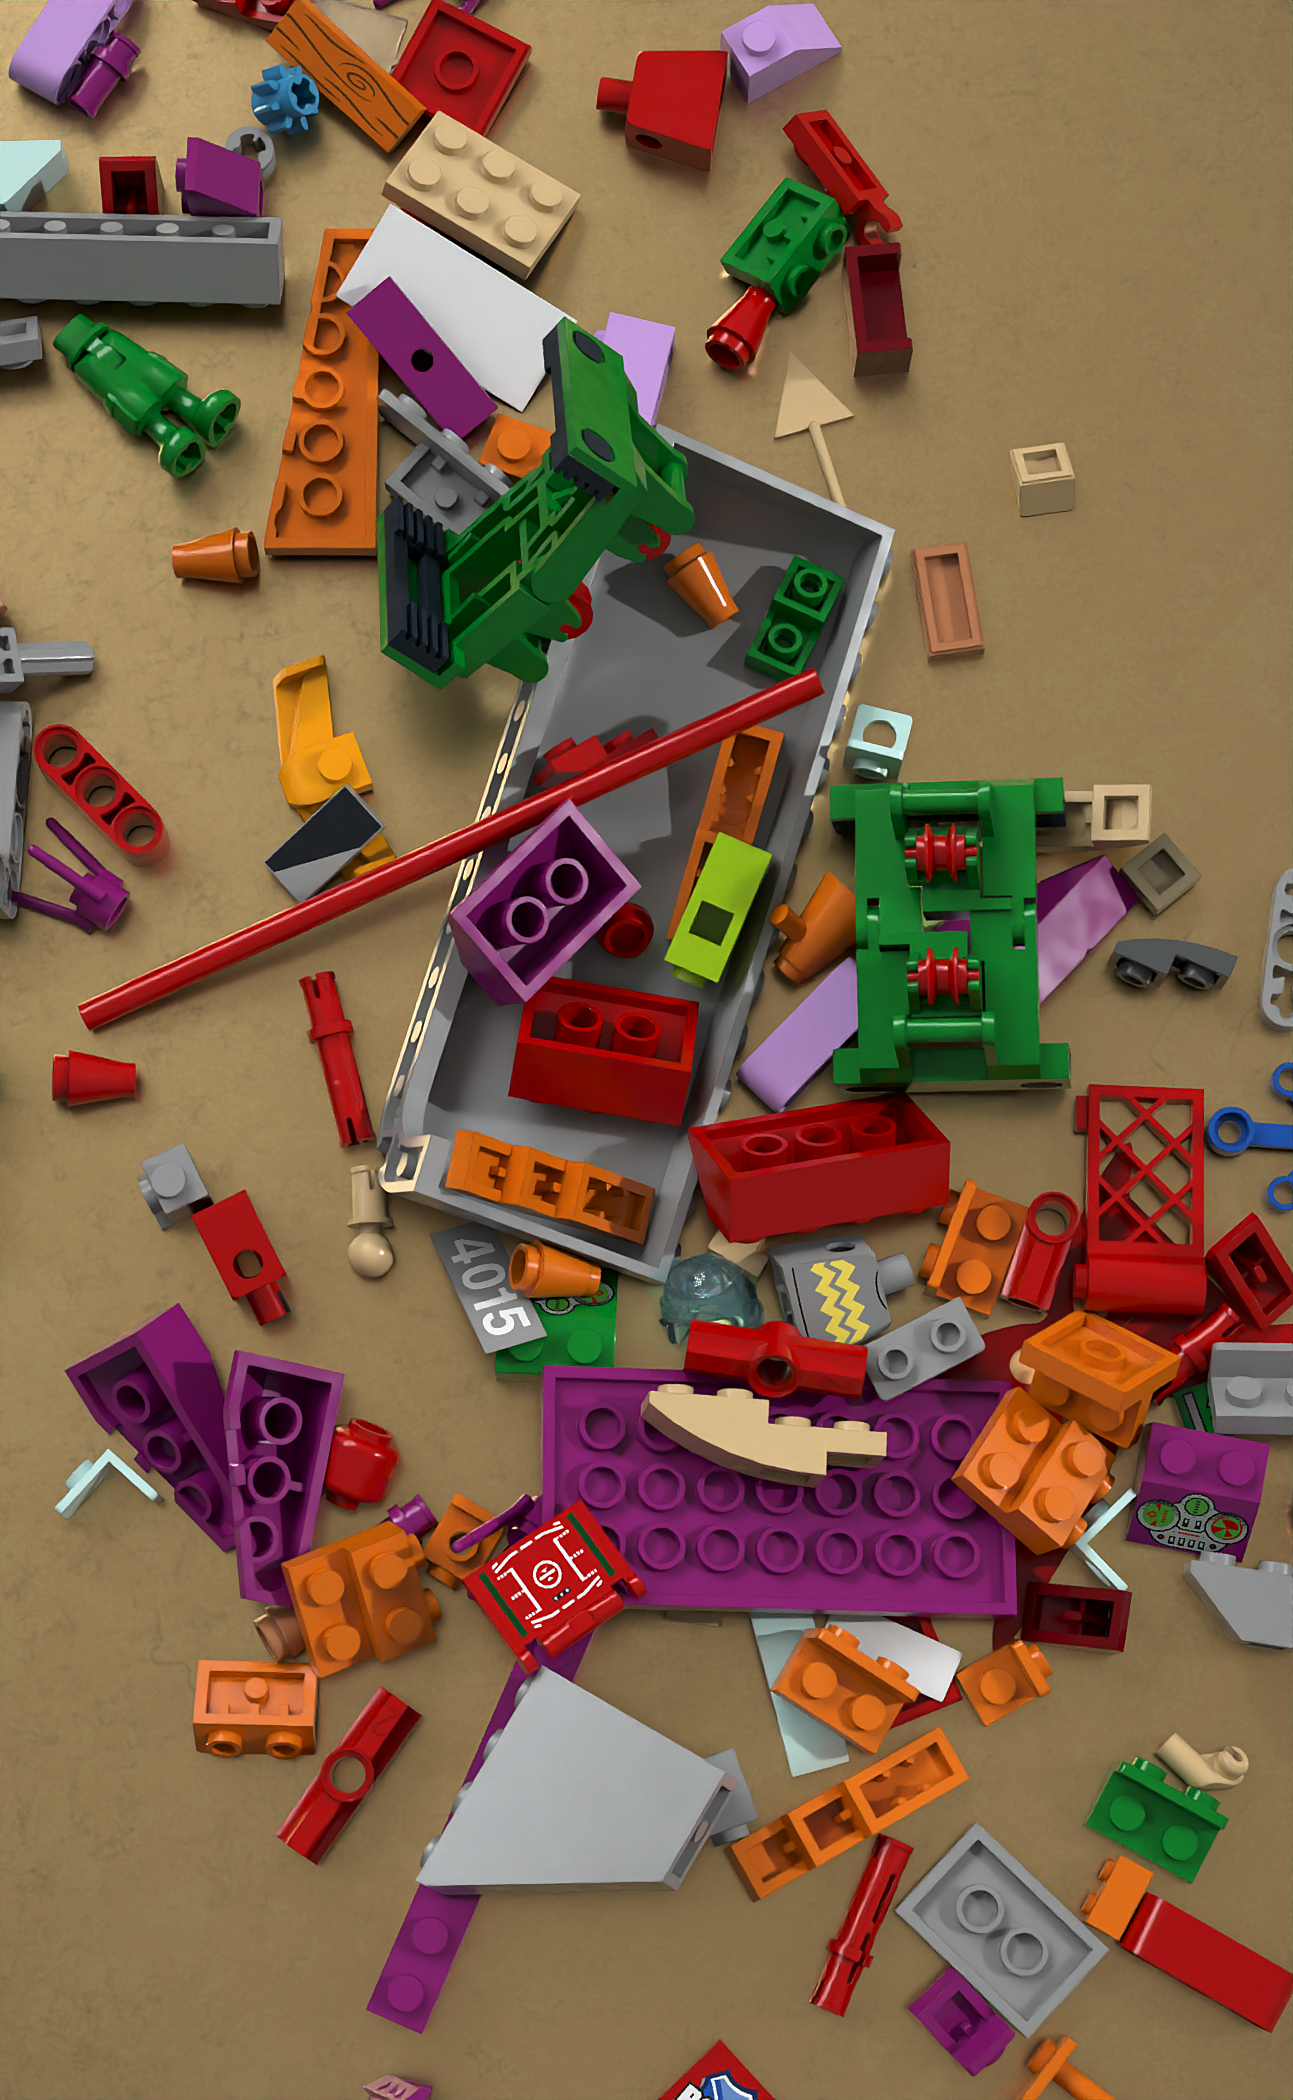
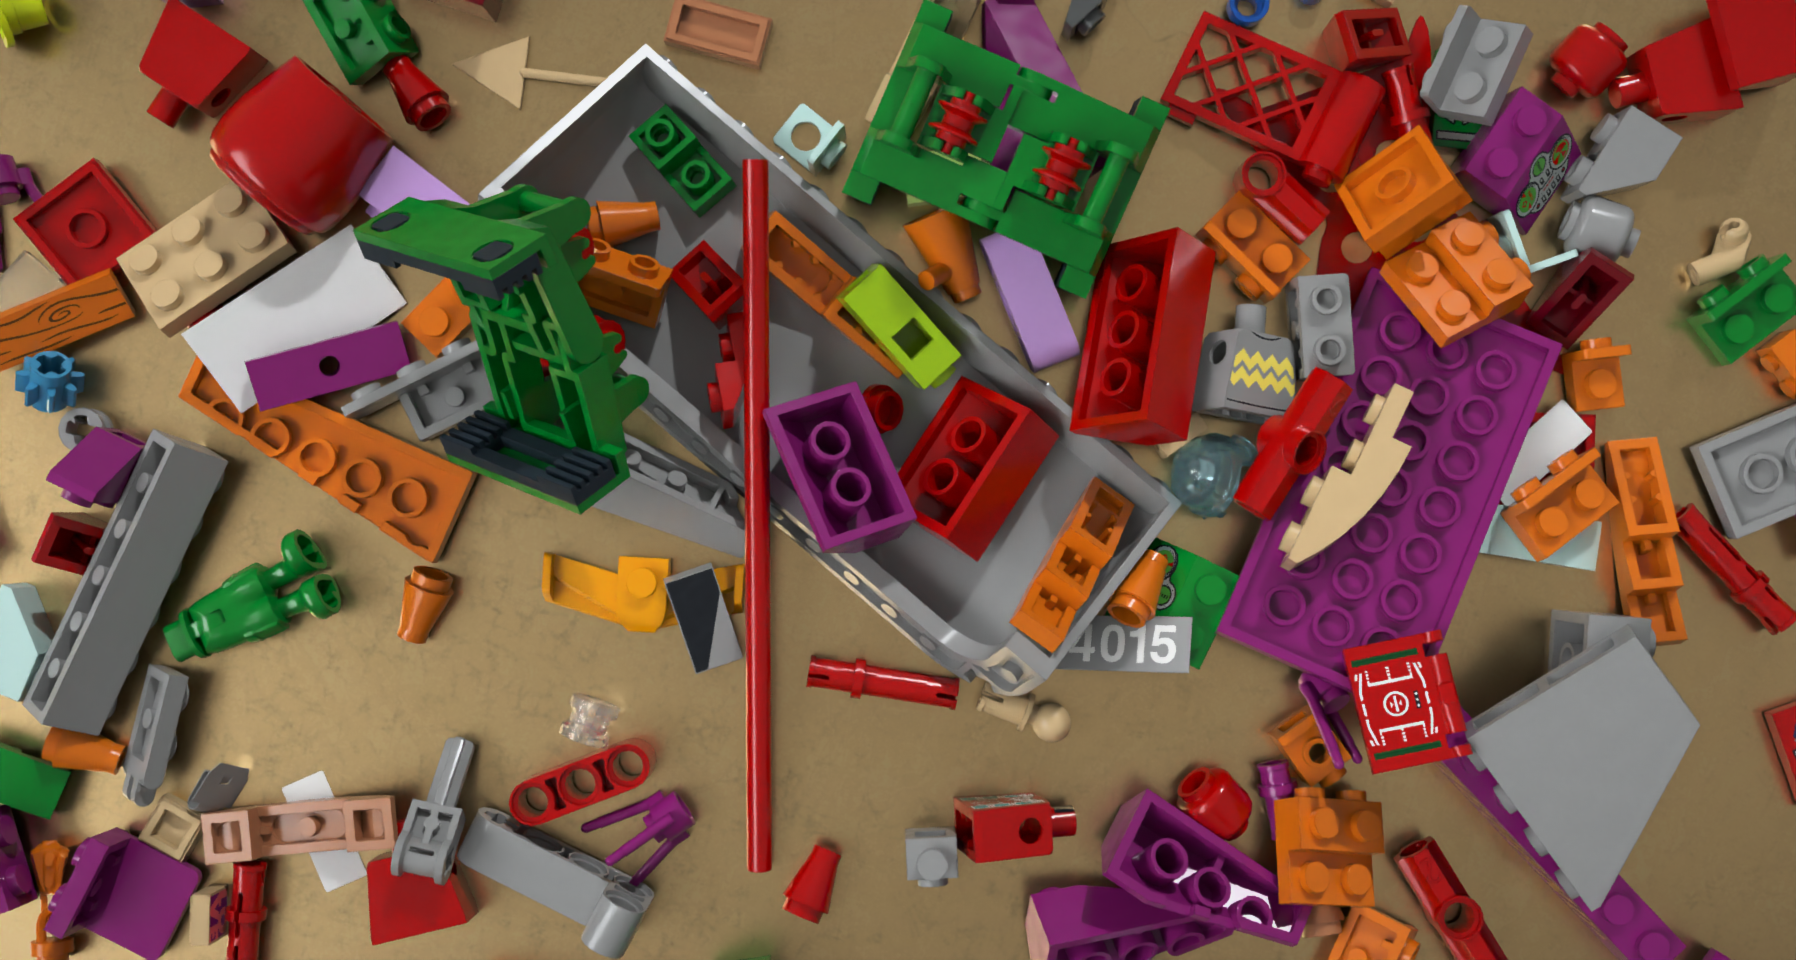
camera: 65 degrees left, 10 degrees up
none -> red piece [209,55,394,235]
none -> light grey wedge [554,418,745,558]
none -> clear wheel [559,693,620,749]
none -> orange bracket [577,238,673,329]
none -> red slope [671,240,743,330]
none -> light grey head [1557,195,1641,262]

